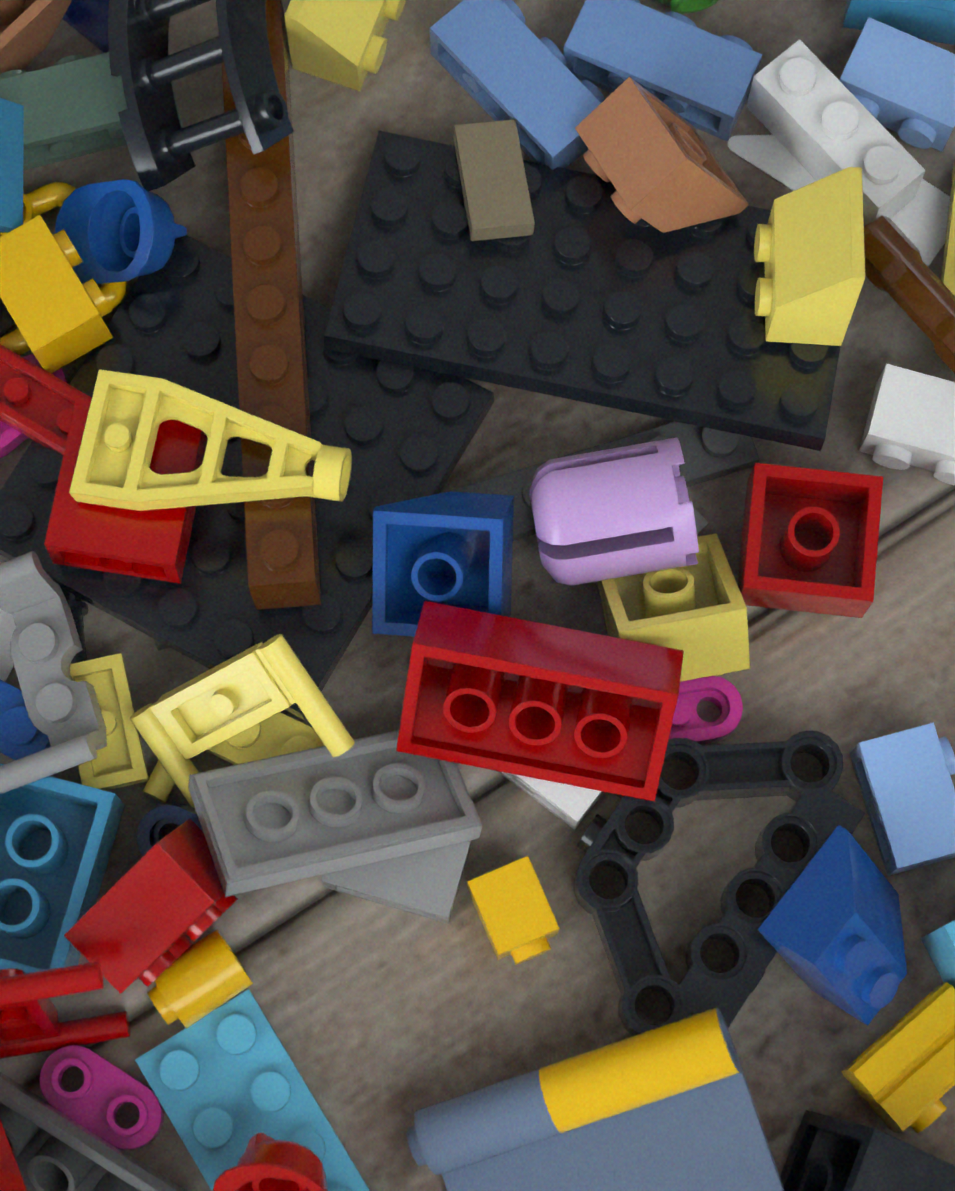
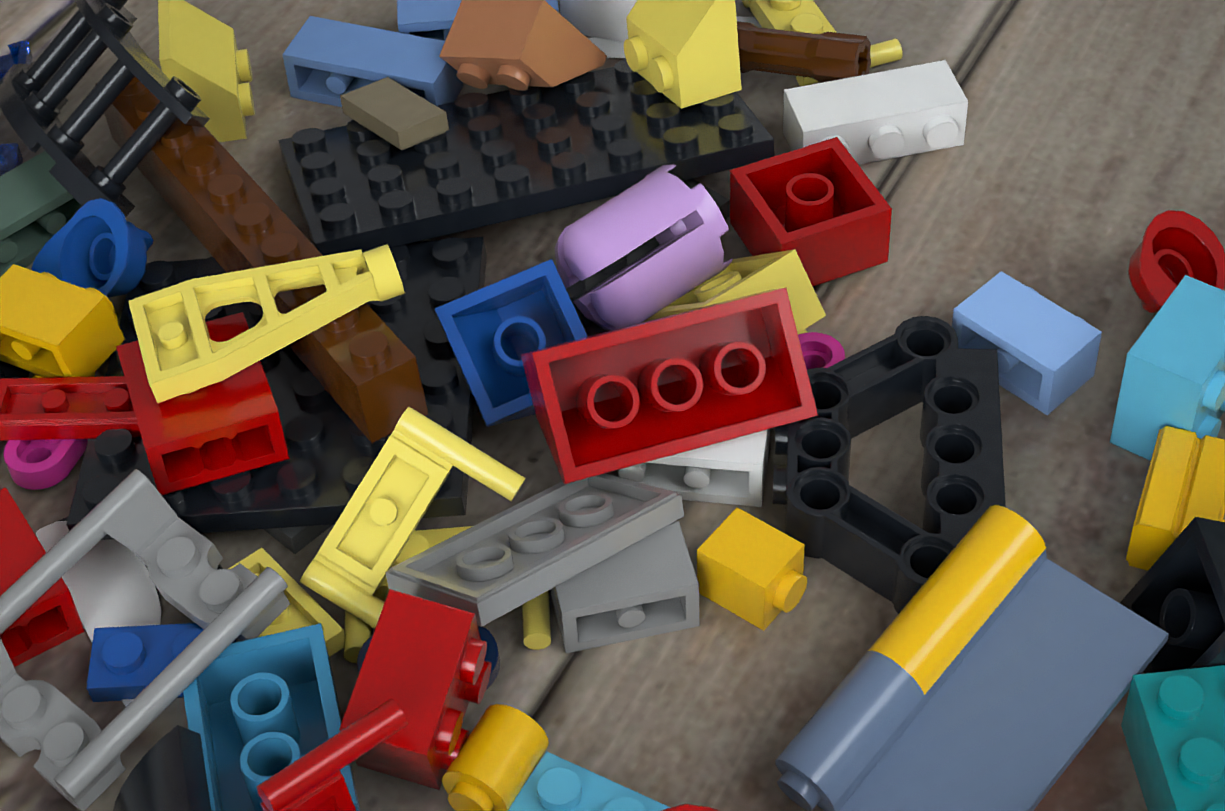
camera: 25 degrees left, 30 degrees down
blue slope [758,825,907,1026] -> none

